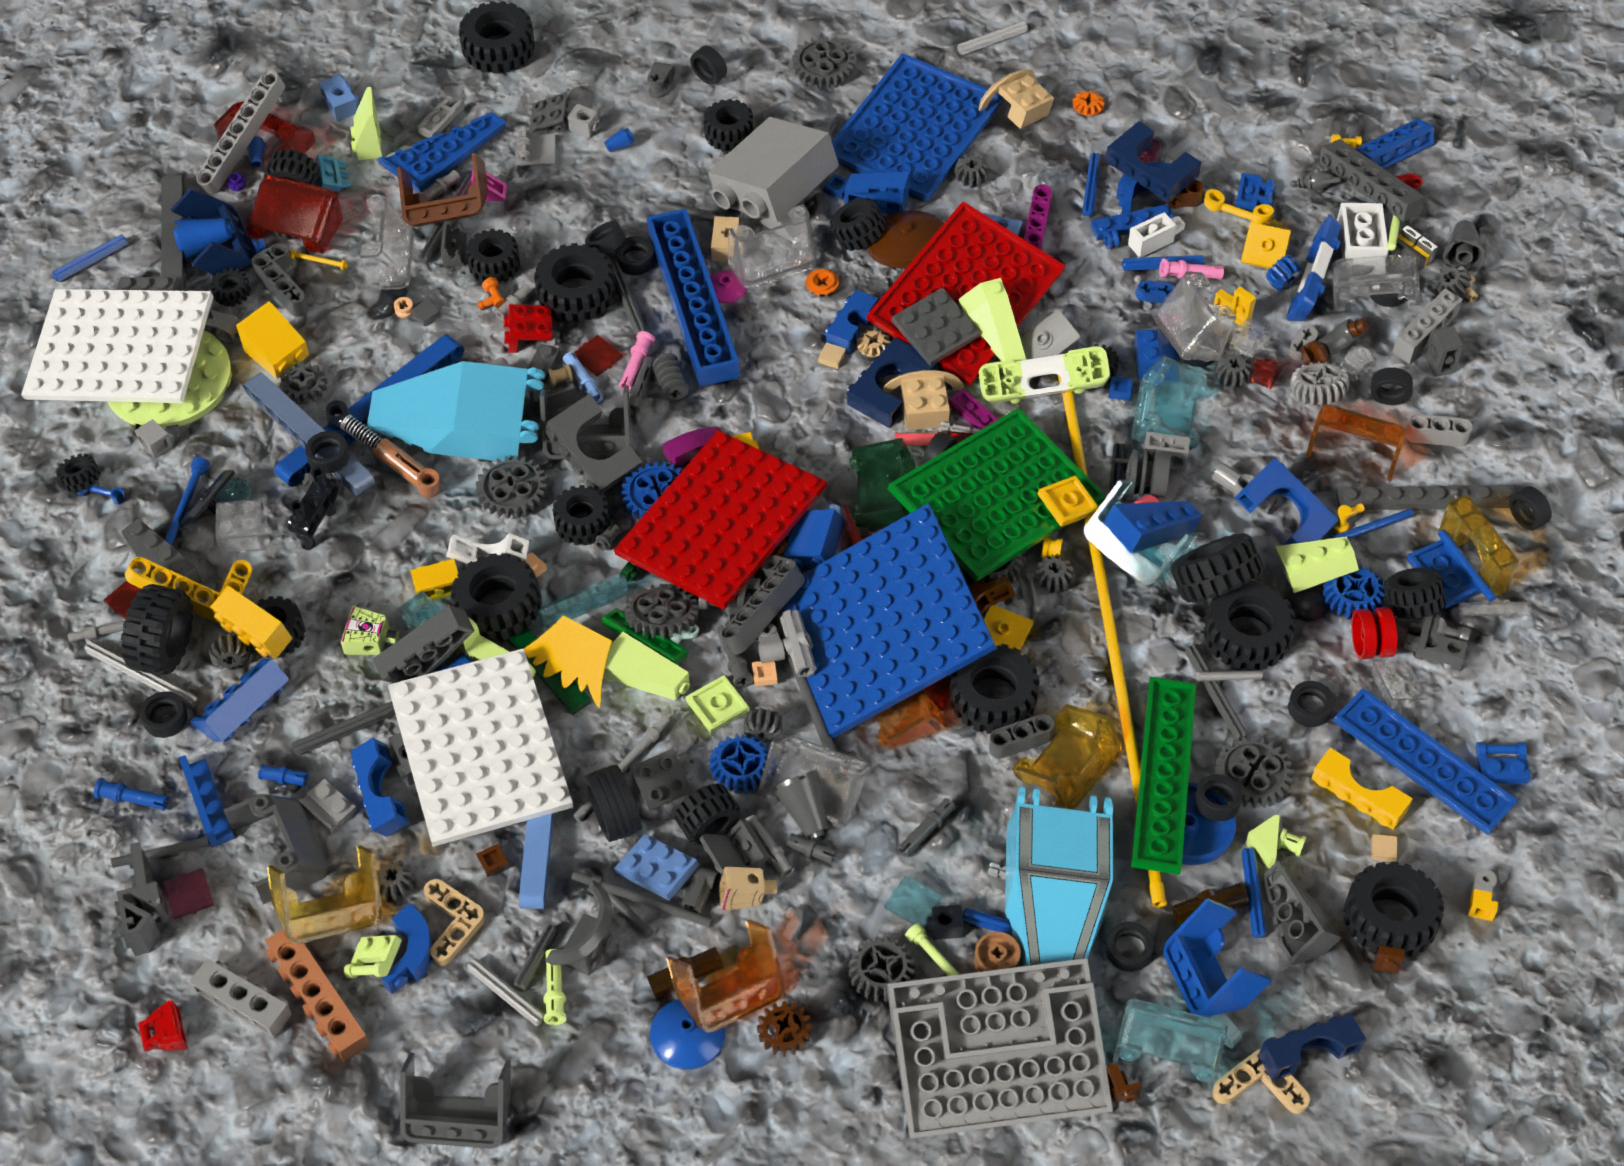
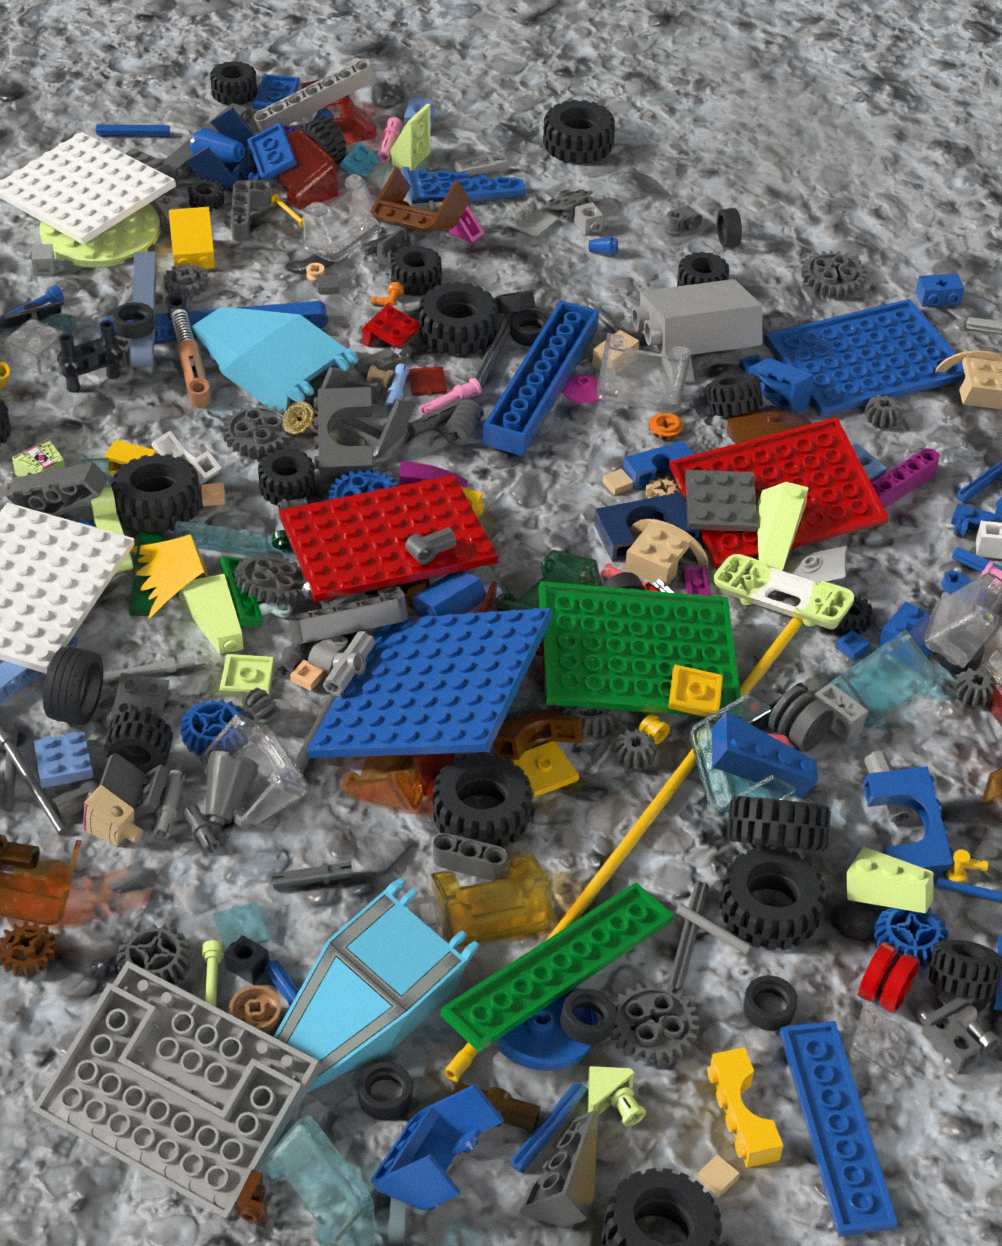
camera: 35 degrees right, 10 degrees down
blue plate [1476,742,1530,784] -> none
none -> black tyre [210,61,257,105]
none -> blue tile [247,122,298,181]
none -> blue tile [253,74,300,110]
none -> clear yellow gear [283,402,315,436]
none -> bright pink pin [378,117,403,162]
none -> dark grey piece [405,527,456,564]
none -> blue brick [916,274,964,307]

